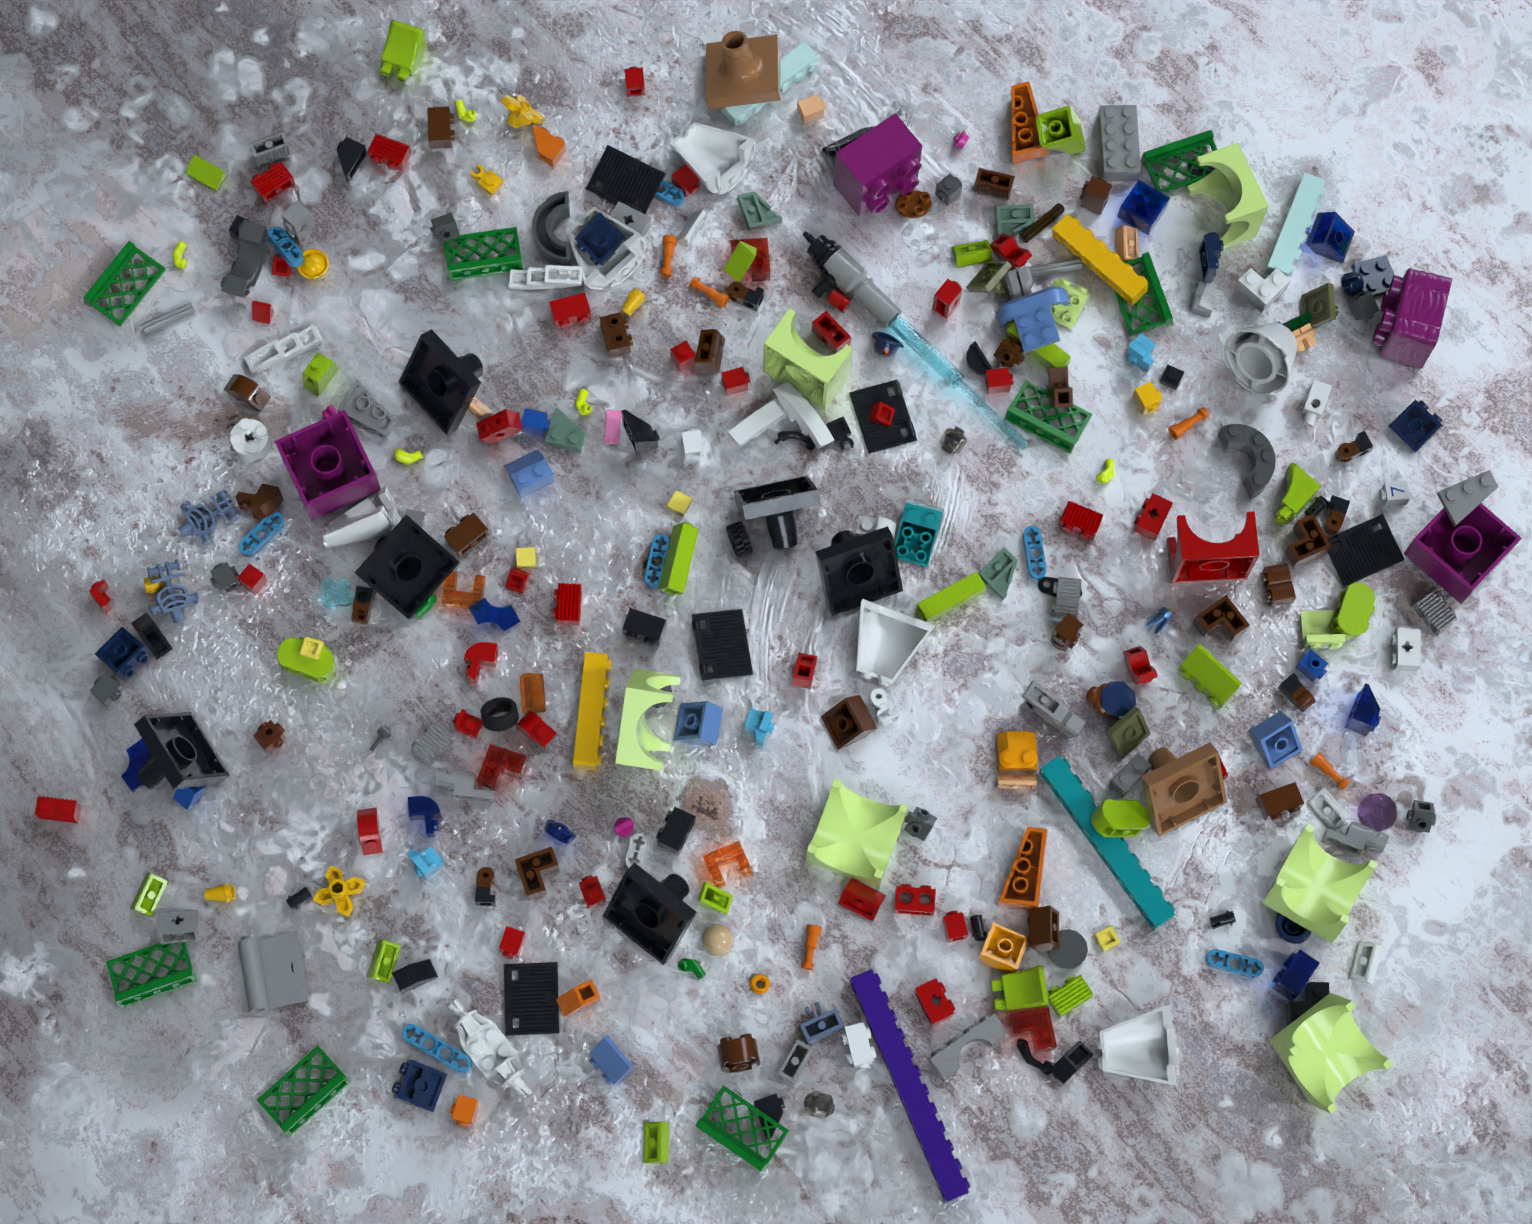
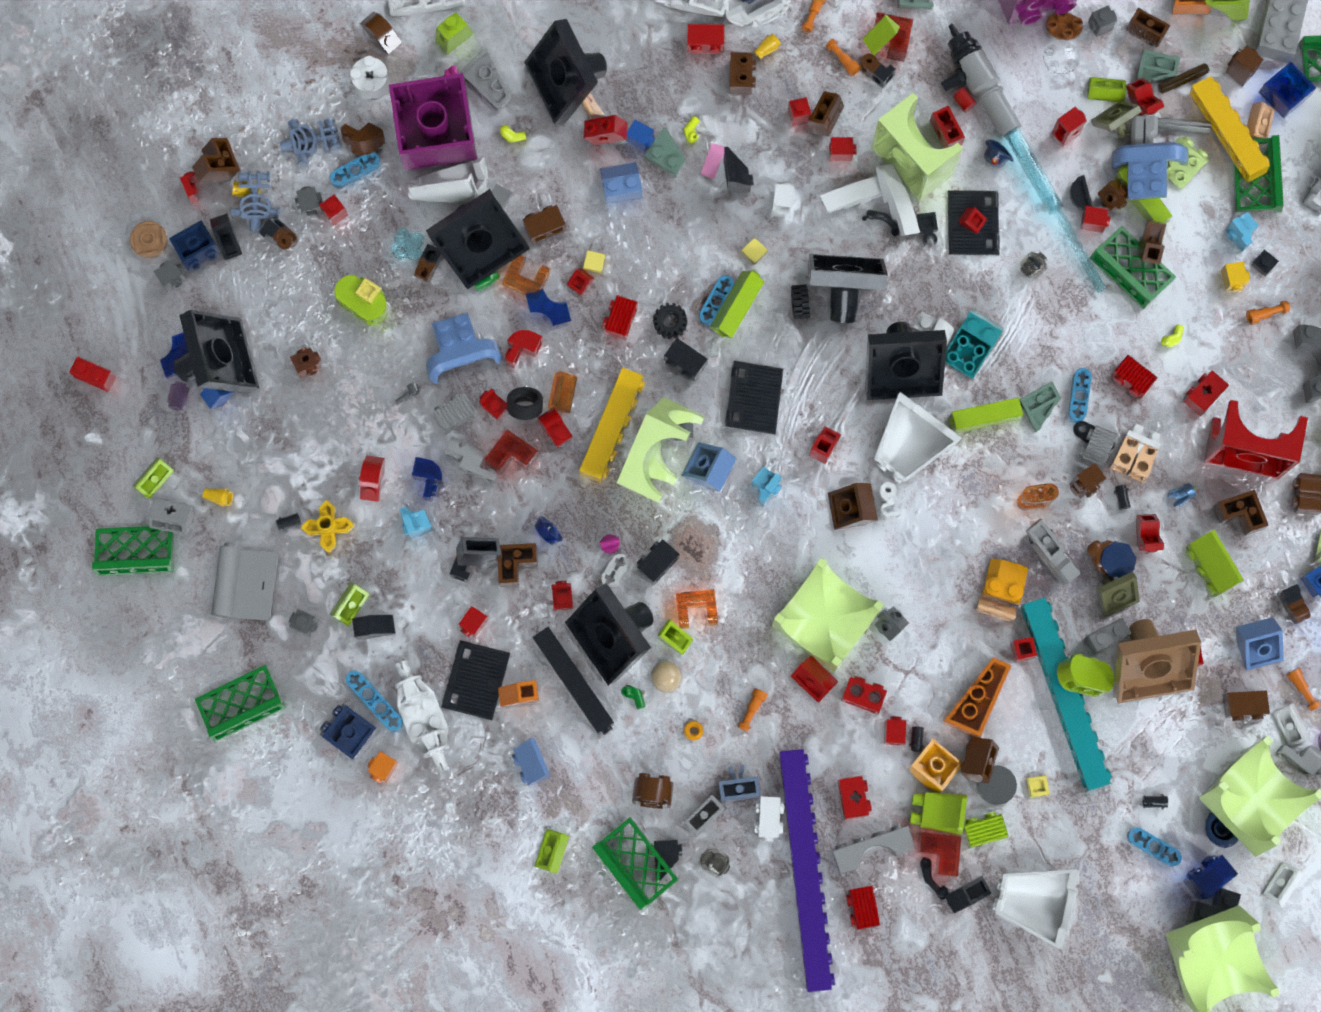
camera: 20 degrees right, 5 degrees up
none -> medium nougat tile [129,221,168,258]
none -> clear purple brick [167,381,190,411]
none -> reddish brown brick [192,138,240,183]
none -> leg [259,216,298,250]
none -> dark grey brick [289,609,319,637]
none -> medium blue piece [426,312,502,383]
none -> black slope [456,537,501,566]
none -> black brick [532,626,615,735]
none -> black tyre [653,303,687,339]
none -> red brick [845,885,880,930]
none -> red brick [1010,637,1037,663]
none -> clear orange connector [1017,483,1059,511]
none -> light nougat hips [1110,423,1161,483]
none -> black pin [1114,485,1131,510]

